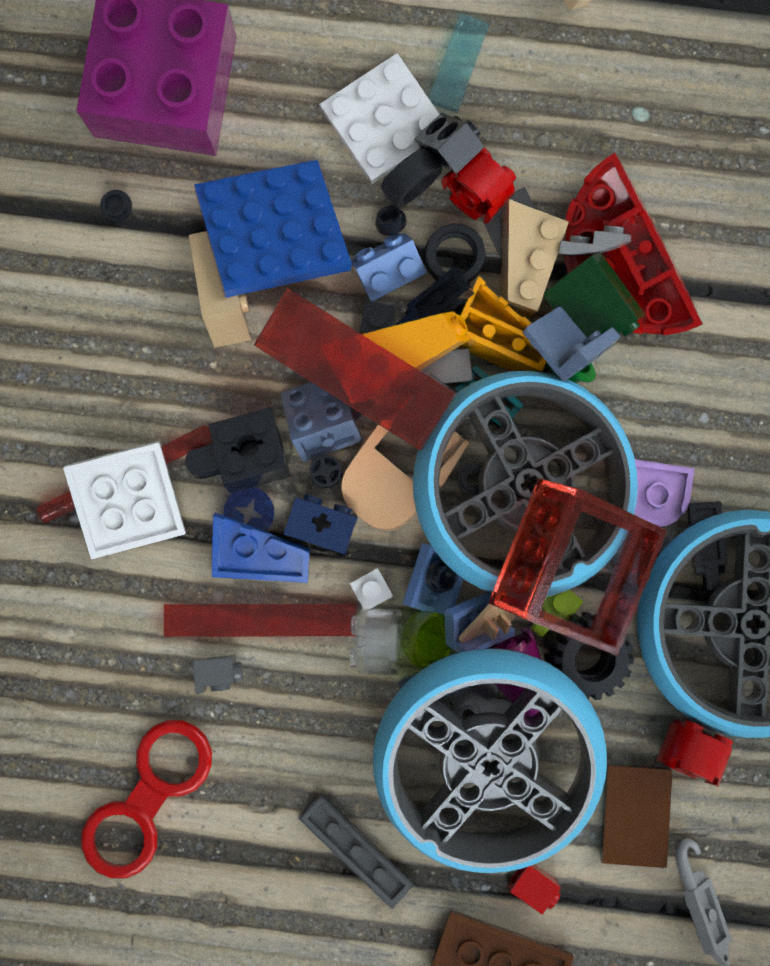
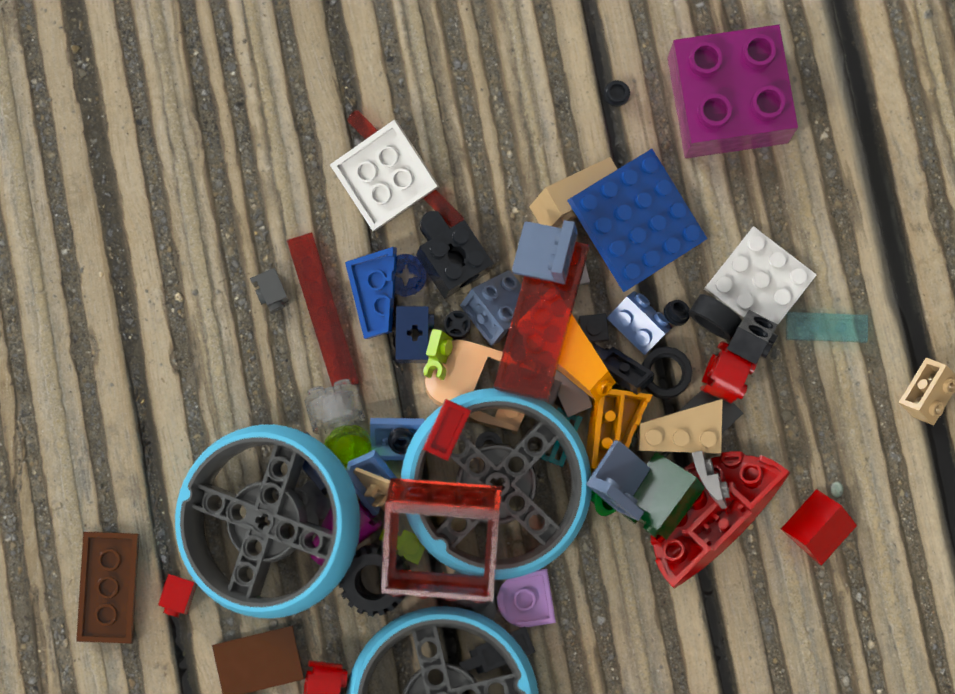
camera: 75 degrees right, 5 degrees down
red bar [81,720,212,879] -> none
dark grey tile [298,793,414,909] -> none
white plate [350,568,393,612] -> none
none -> red tile [422,399,471,461]
none -> lime plate [423,329,453,380]
none -> sand blue bracket [512,220,578,284]
none -> red slope [781,489,857,566]

